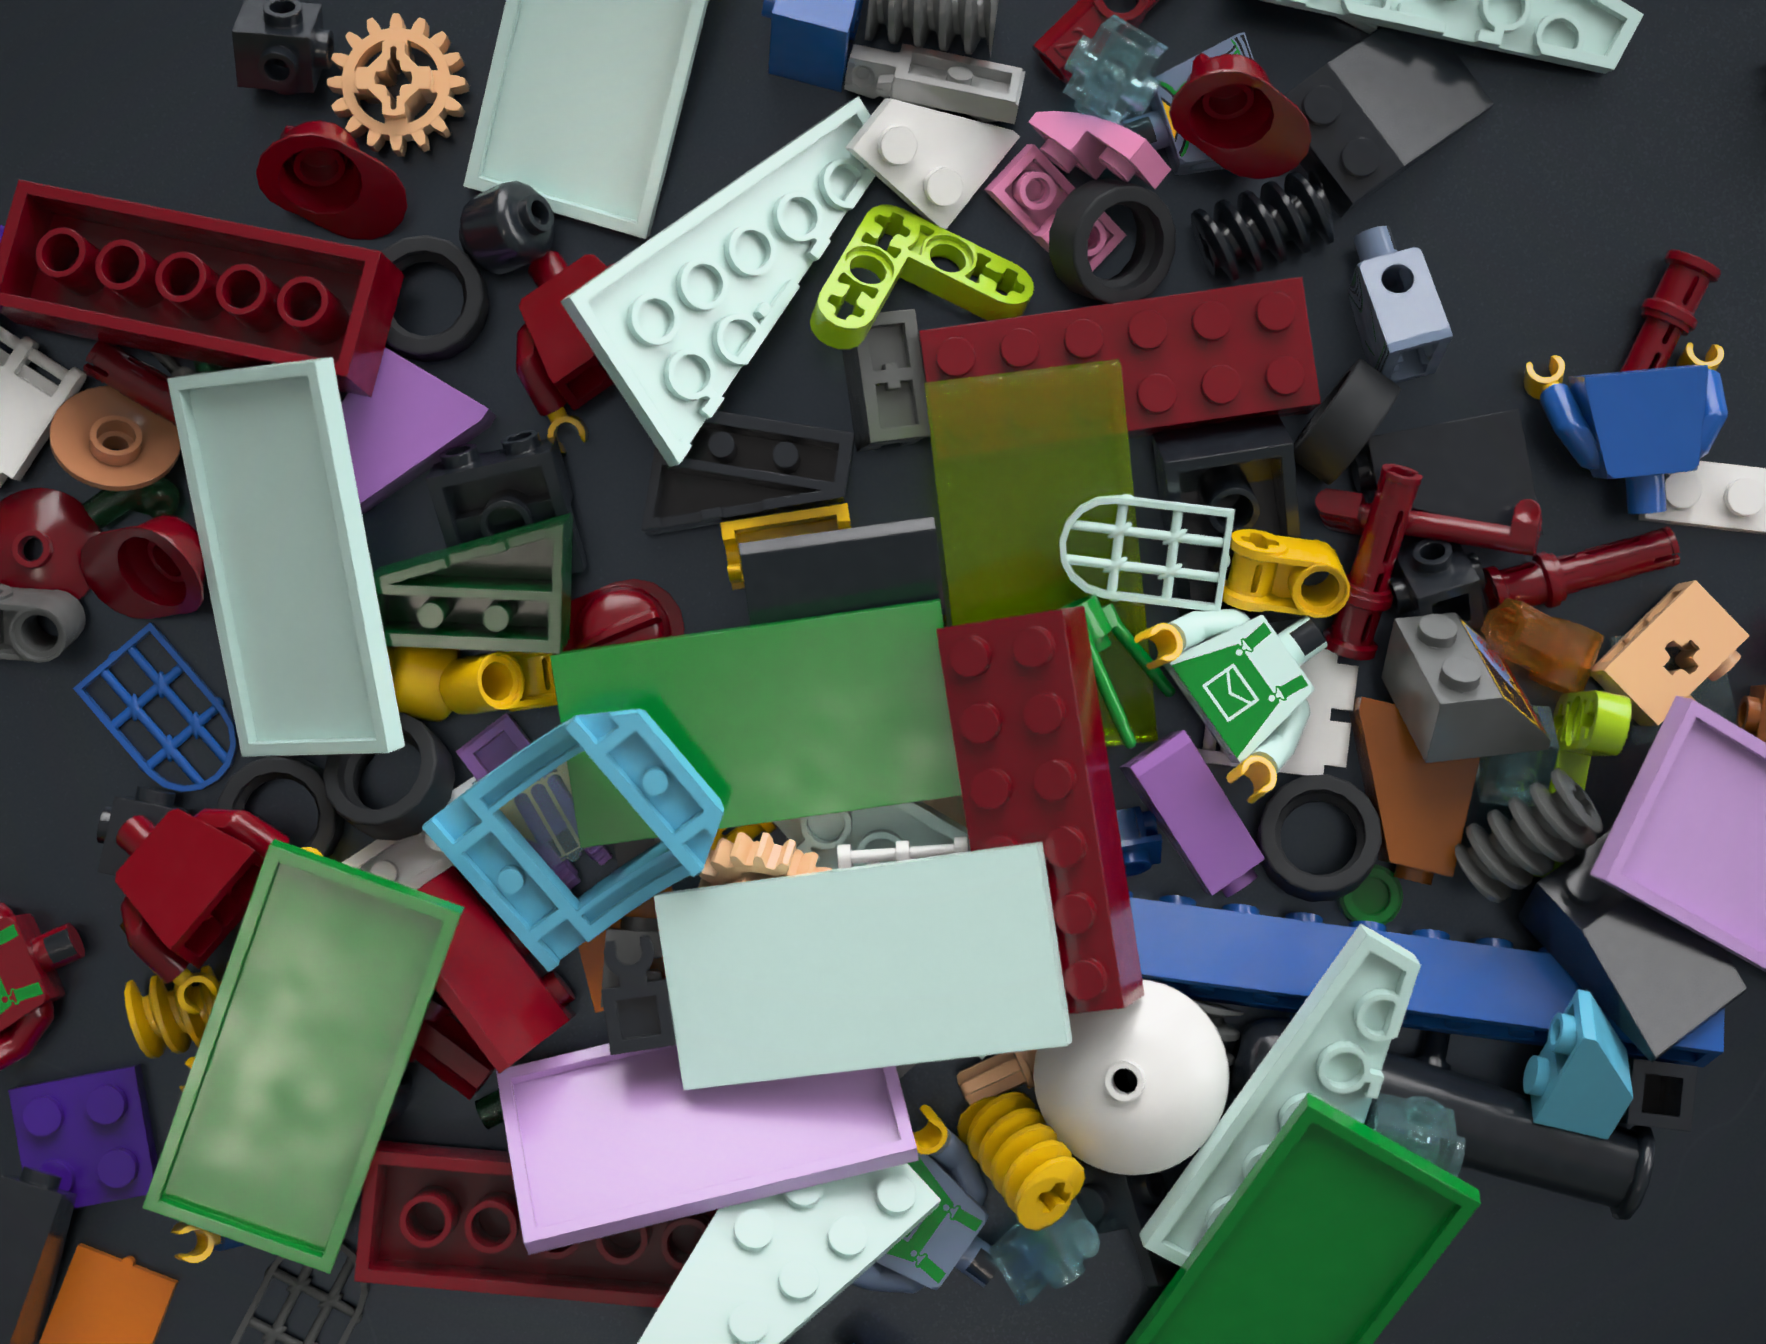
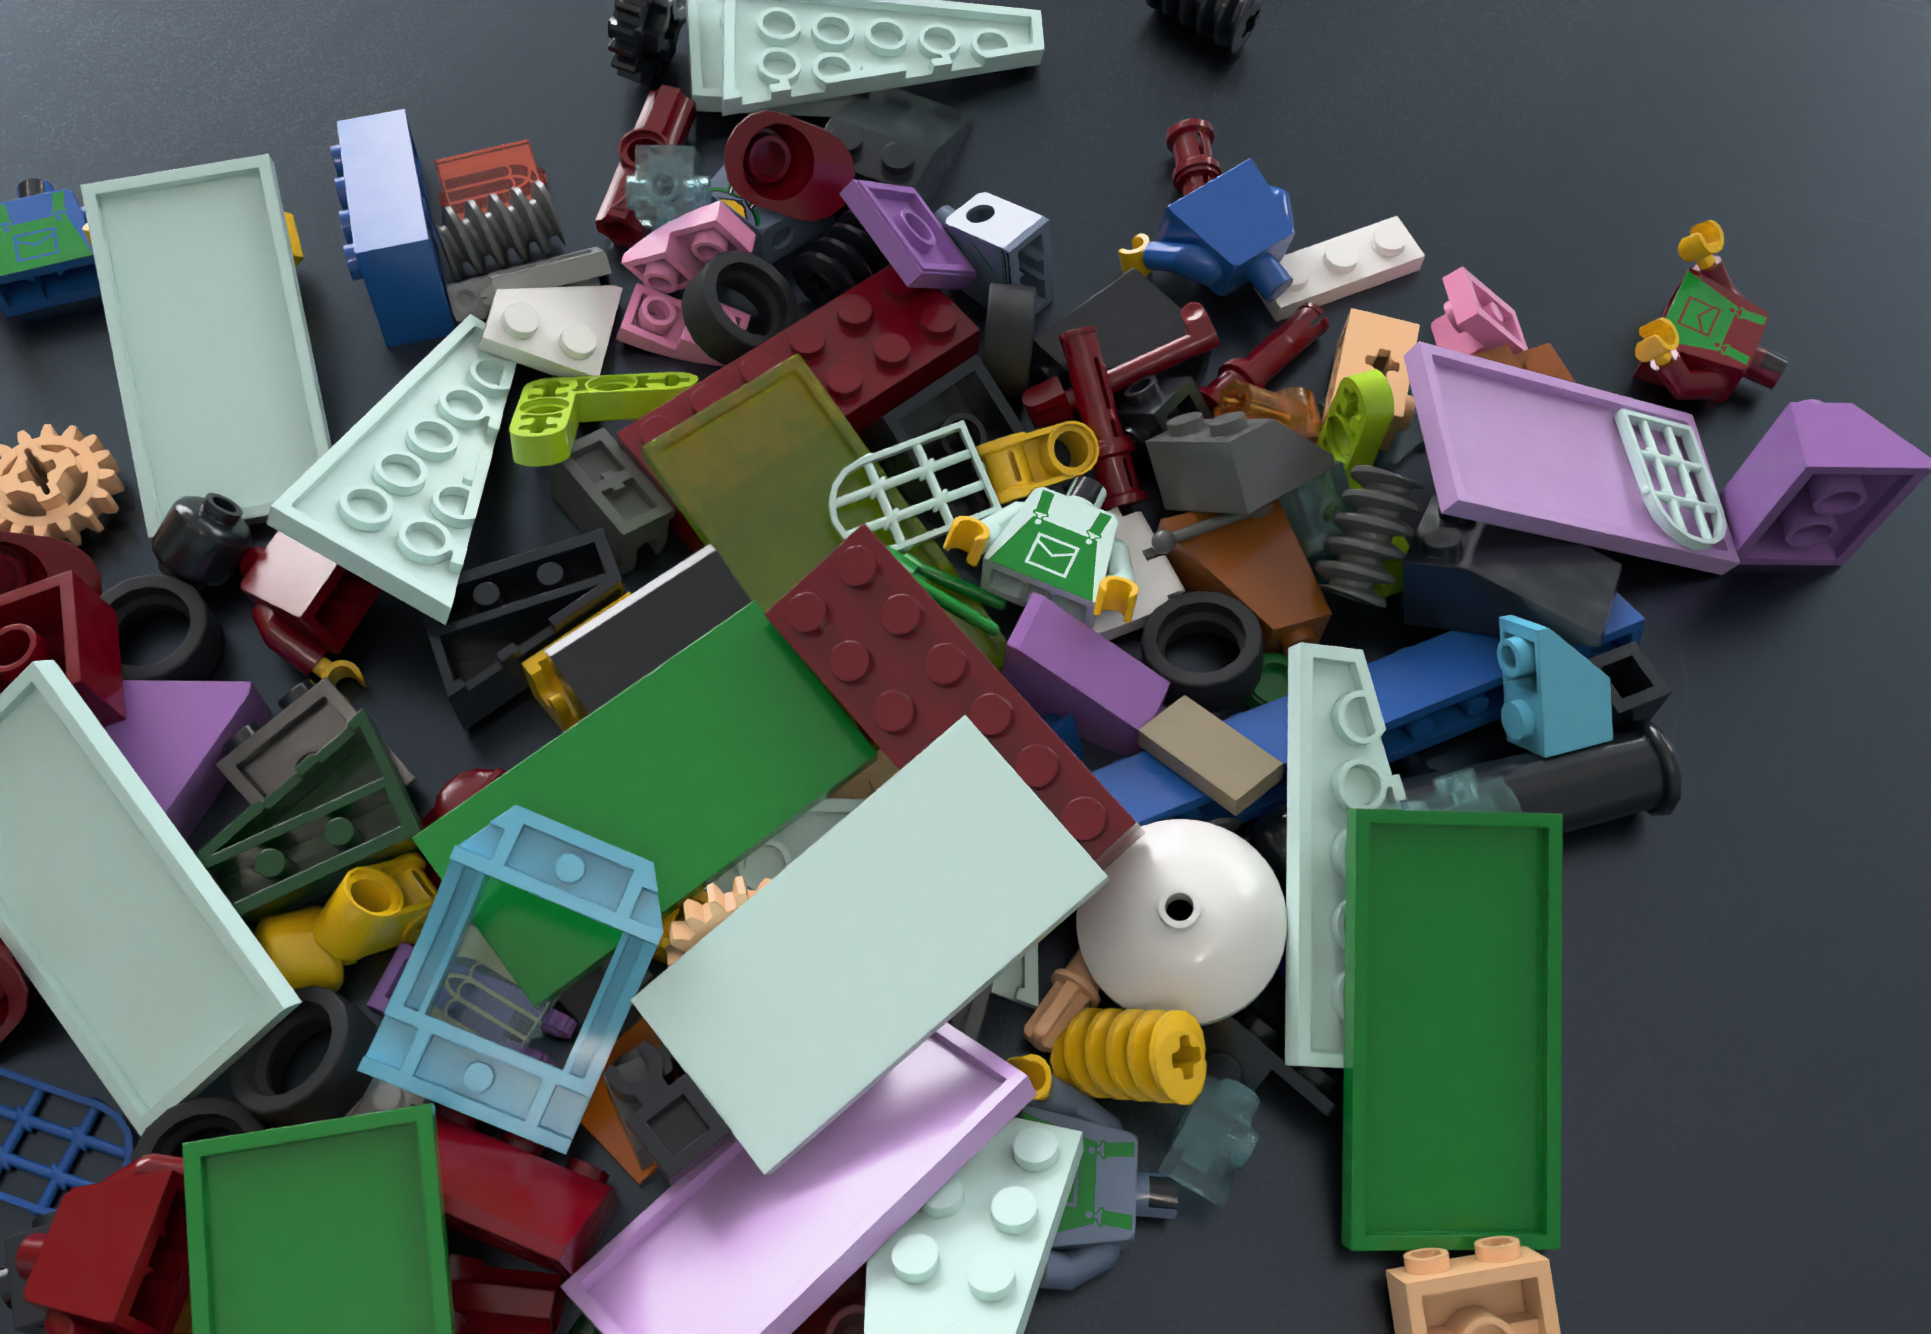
camera: 30 degrees left, 25 degrees down
none -> medium lavender plate [840,179,977,290]
none -> dark tan tile [1138,695,1283,816]
none -> dark grey hinge [1151,502,1274,554]

